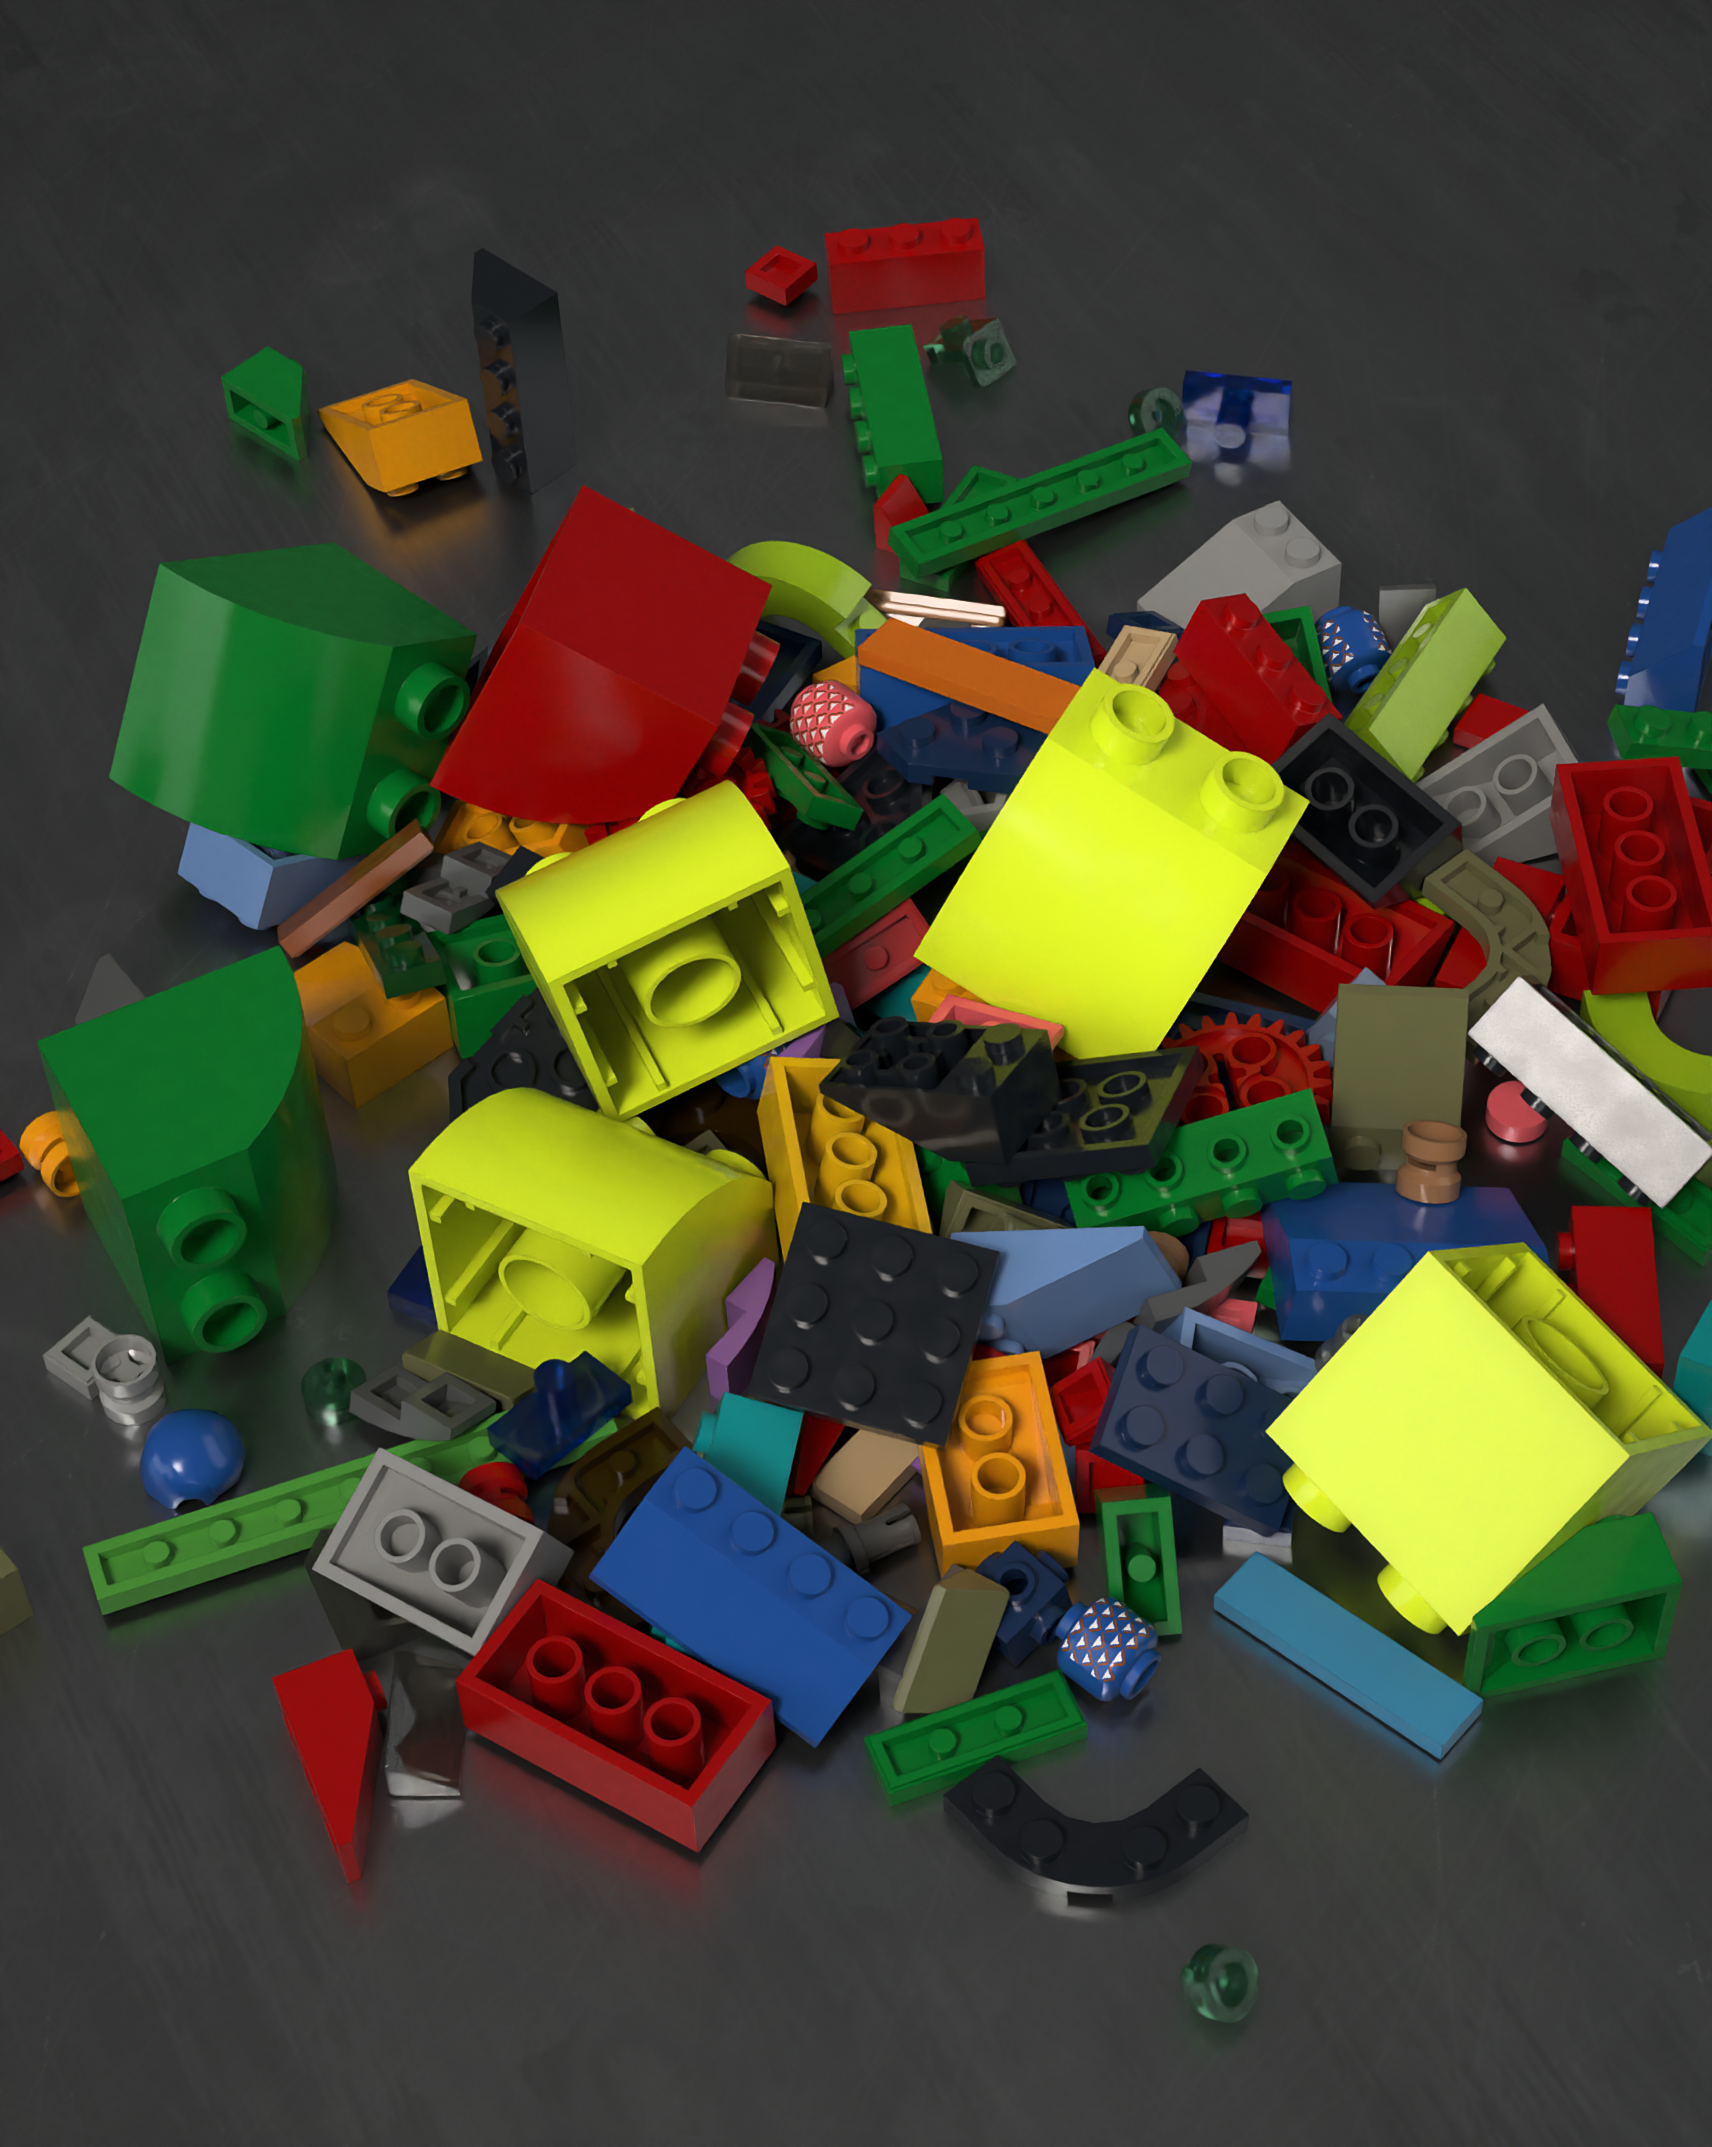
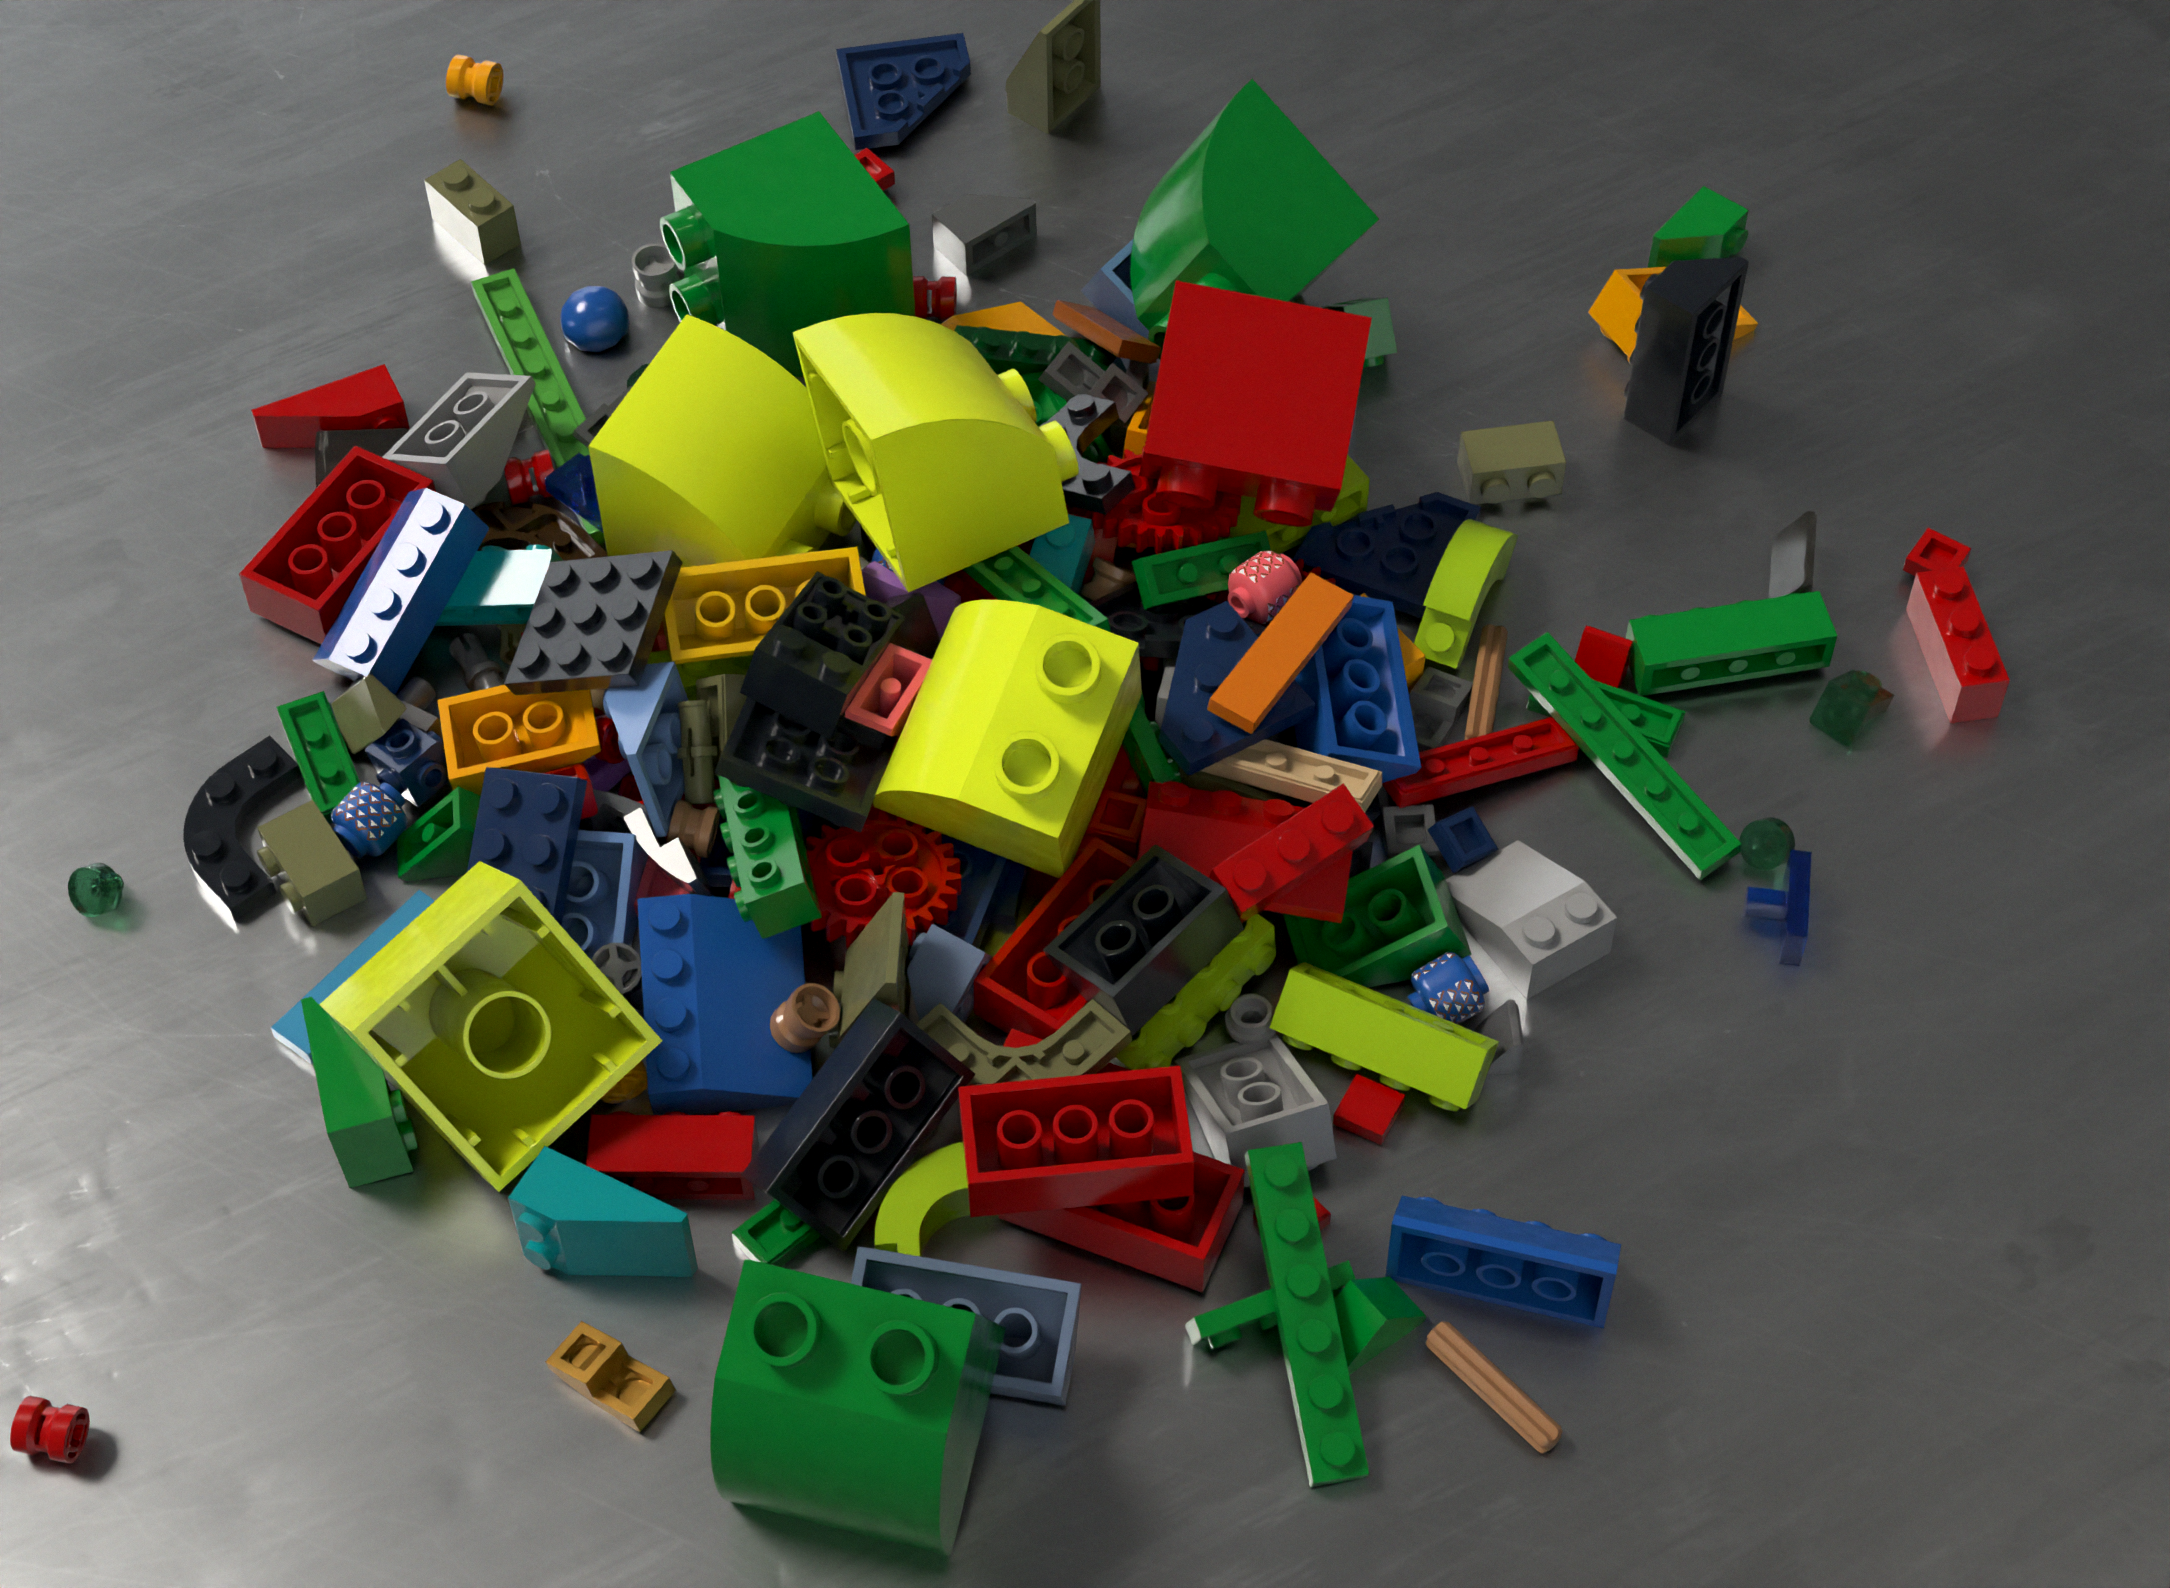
camera: 85 degrees right, 5 degrees up
none -> olive brick [257,800,368,927]

